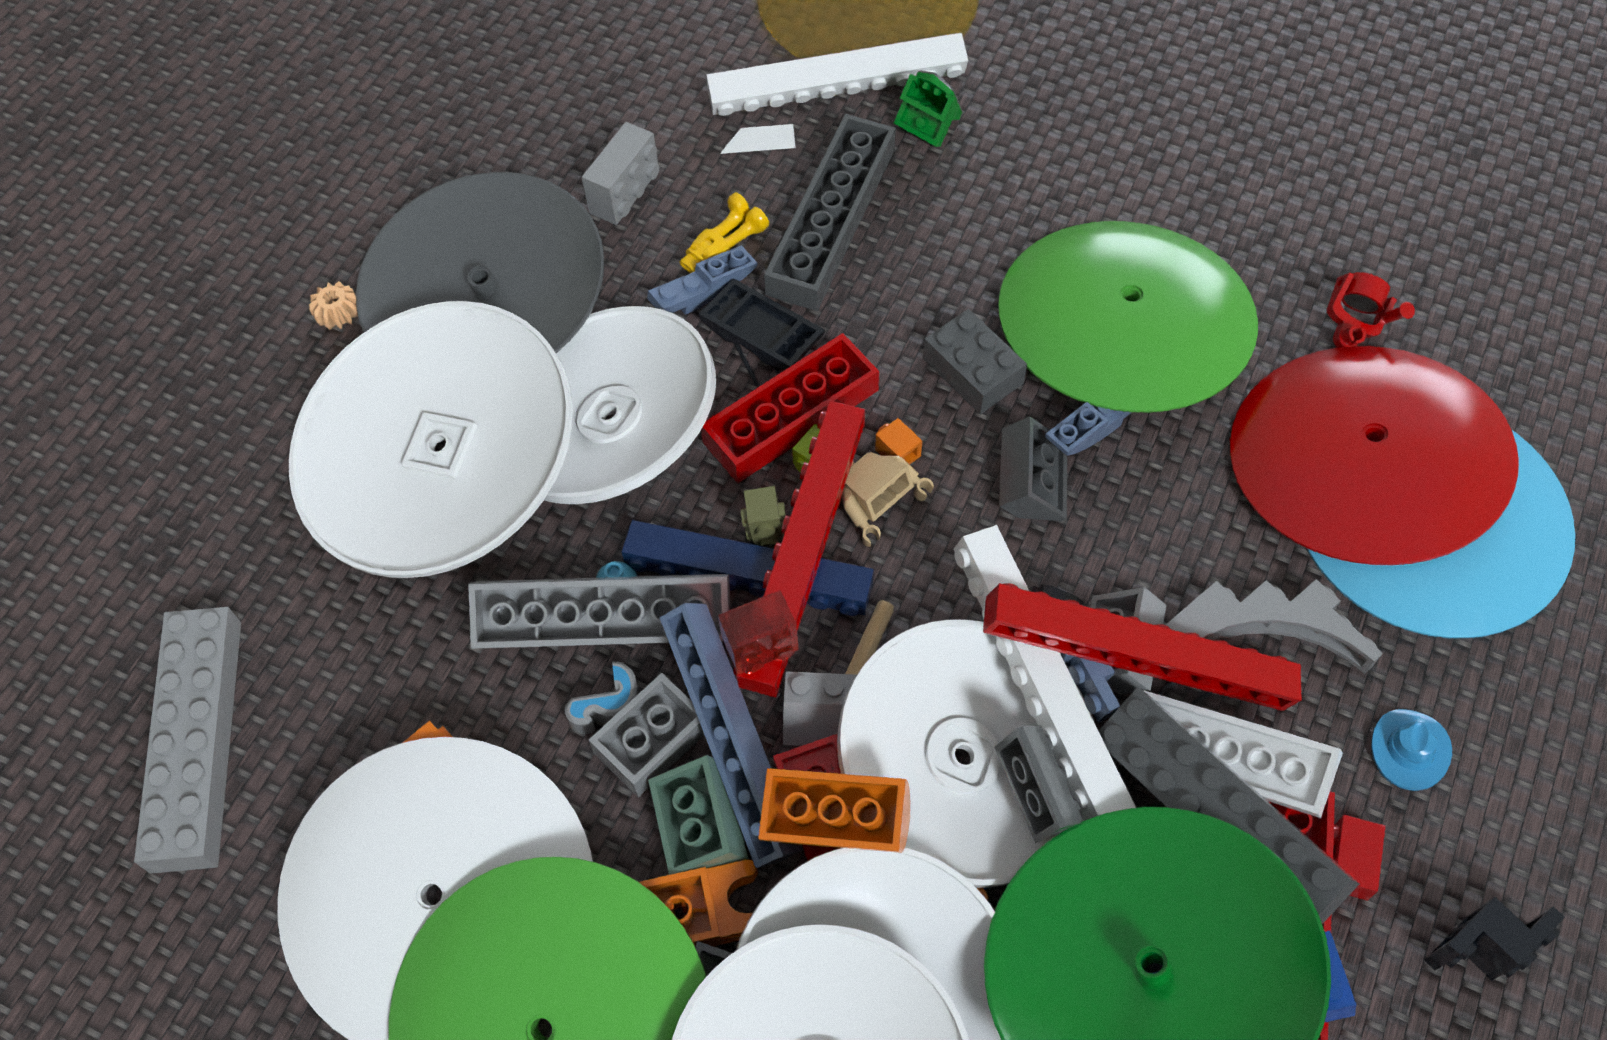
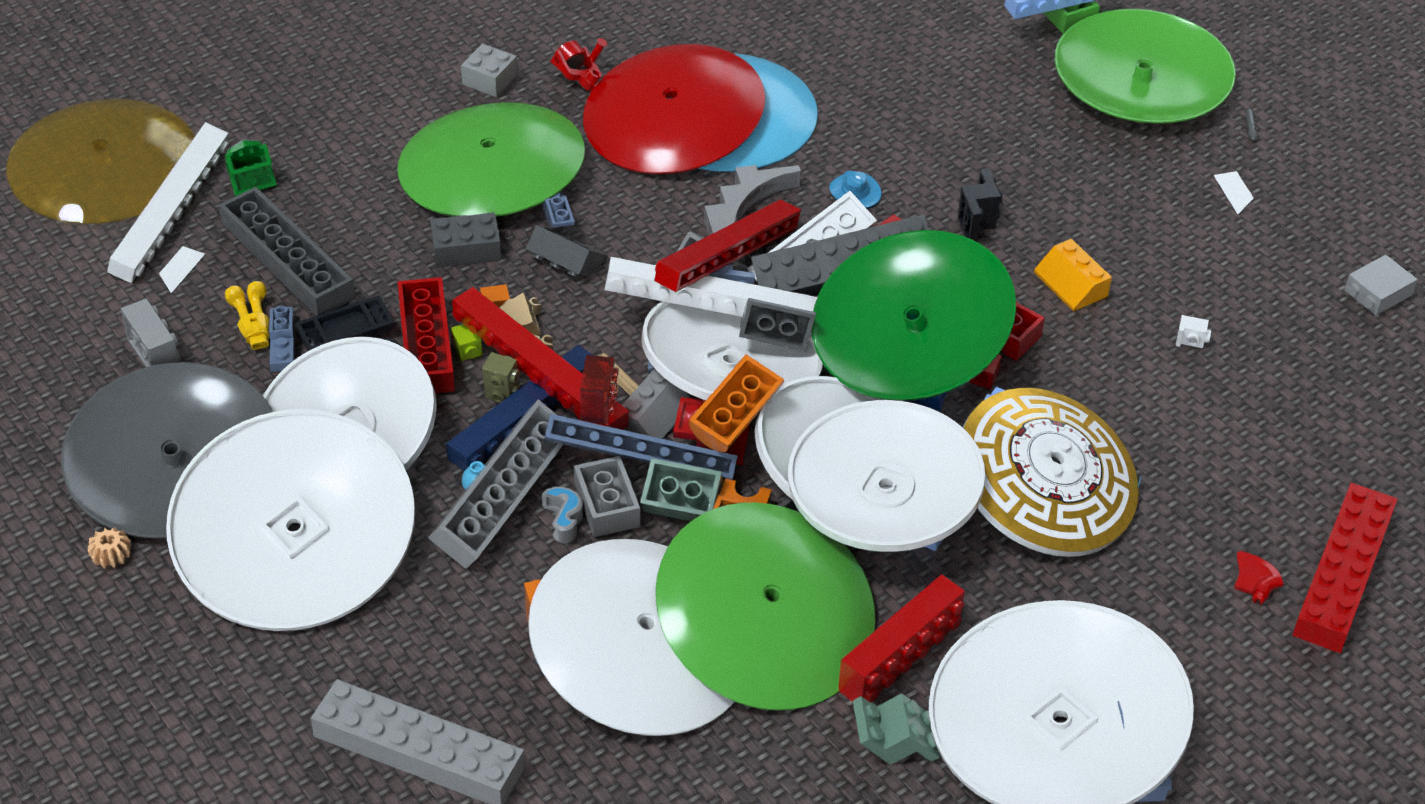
camera: 65 degrees left, 15 degrees down
none -> light grey brick [461,44,518,97]

